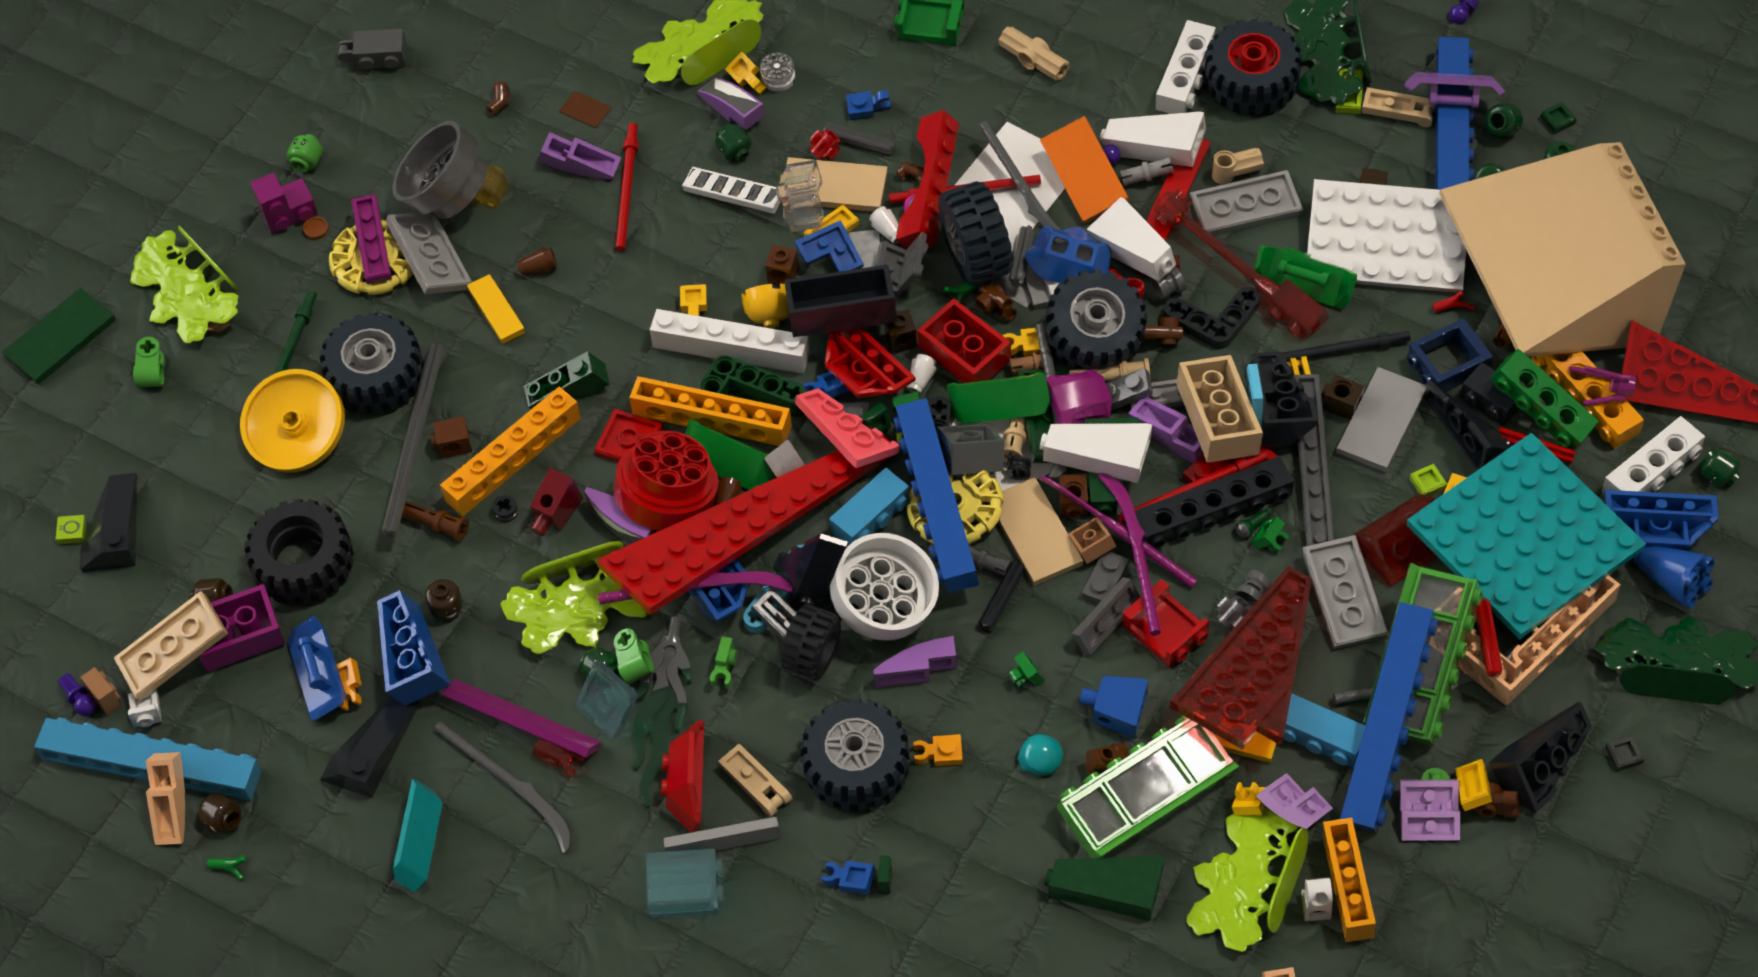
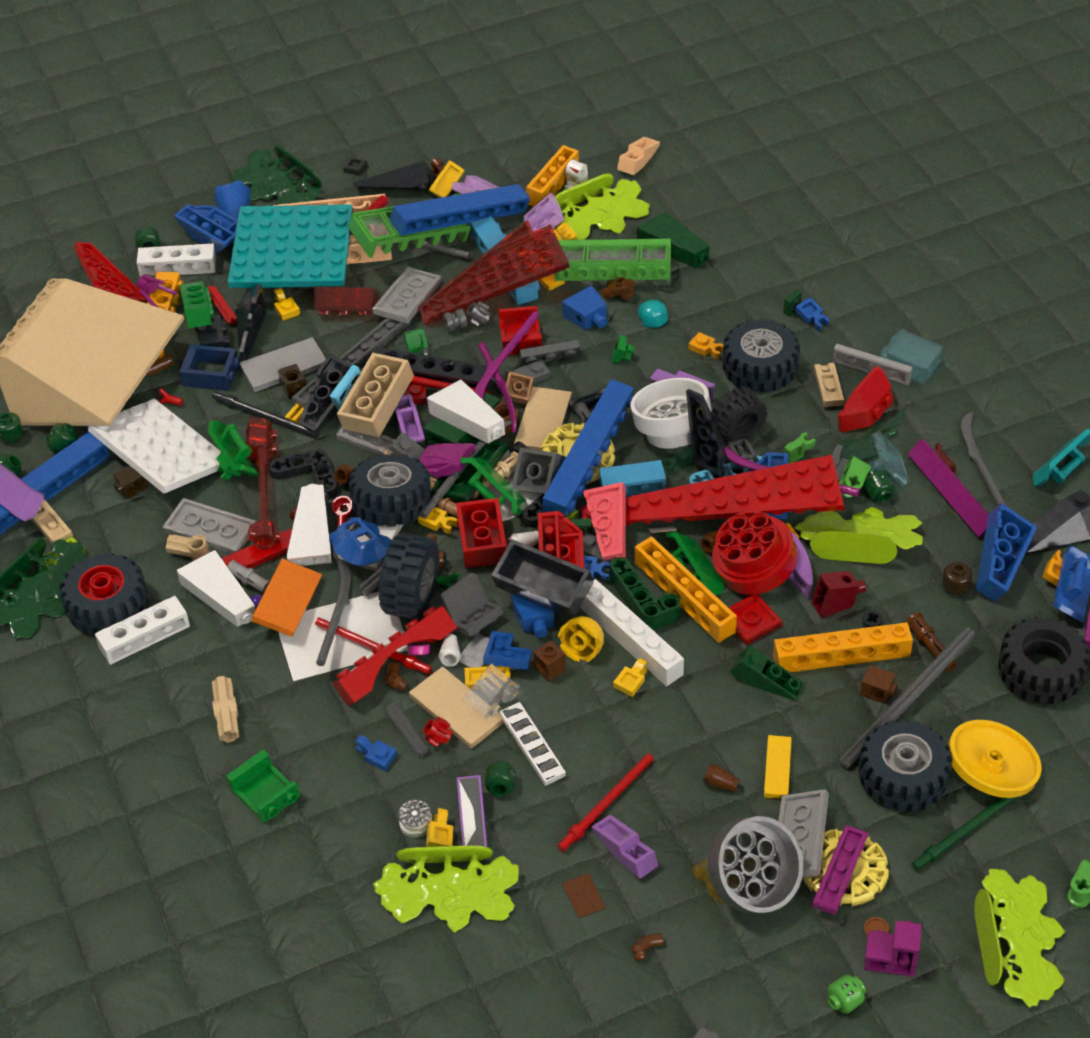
camera: 145 degrees left, 10 degrees down
lime tile [1409,464,1447,499] -> none

